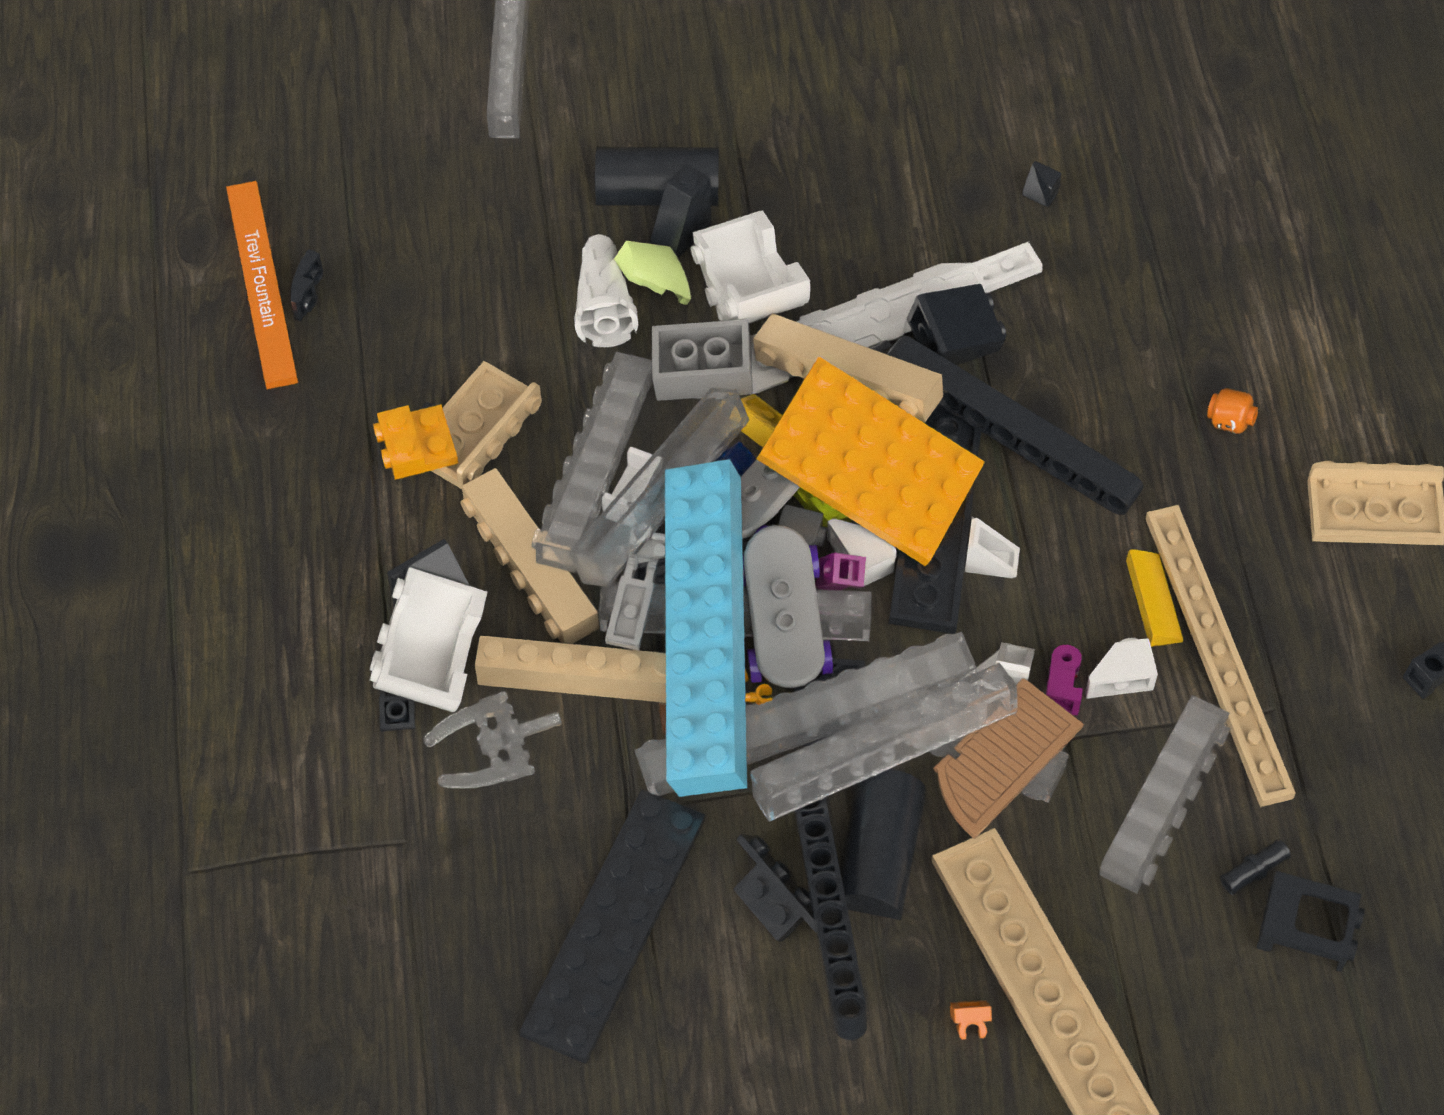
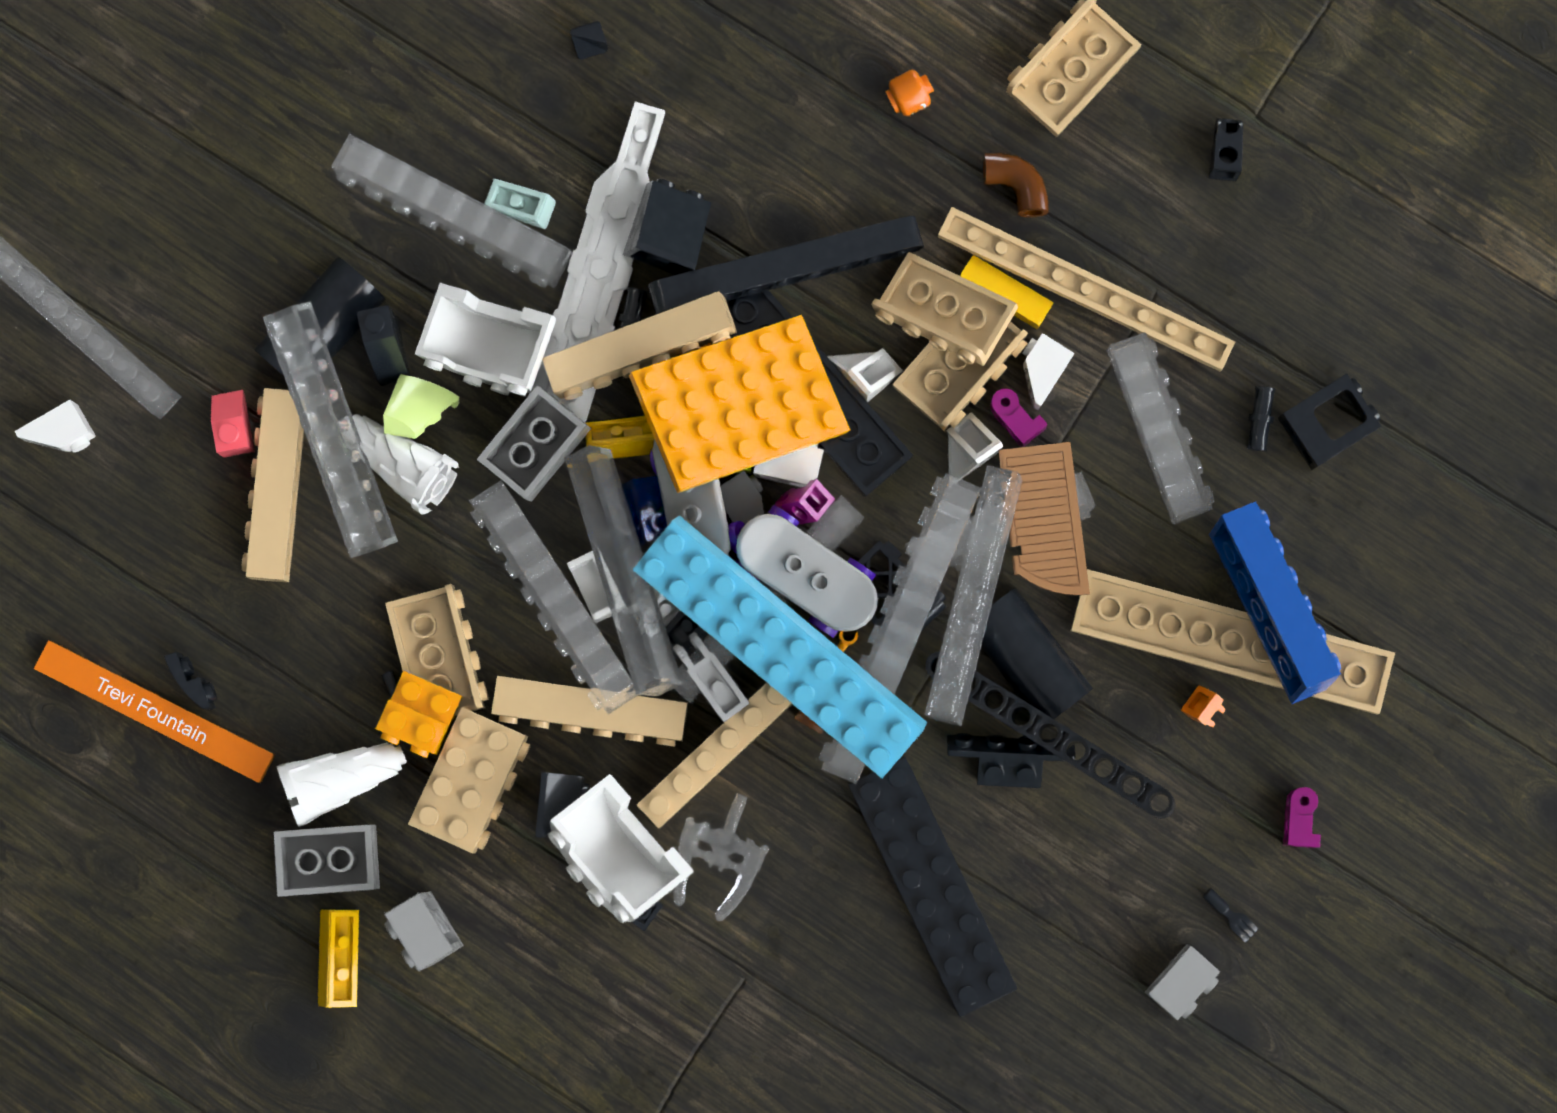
camera: 50 degrees left, 25 degrees up
none -> white slope [14,400,96,453]
none -> coral slope [211,390,255,458]
none -> tan brick [242,388,307,583]
none -> clear brick [263,301,398,558]
none -> light grey brick [274,825,380,897]
none -> white cone [276,743,406,827]
none -> yellow slope [318,909,359,1008]
none -> clear brick [331,134,572,288]
none -> light grey brick [385,891,464,971]
none -> tan bracket [408,707,530,853]
none -> light aqua slope [483,178,556,229]
none -> tan bracket [871,252,1018,366]
none -> tan bracket [892,321,1028,431]
none -> reddish brown cylinder [983,153,1049,217]
none -> blue brick [1209,502,1341,704]

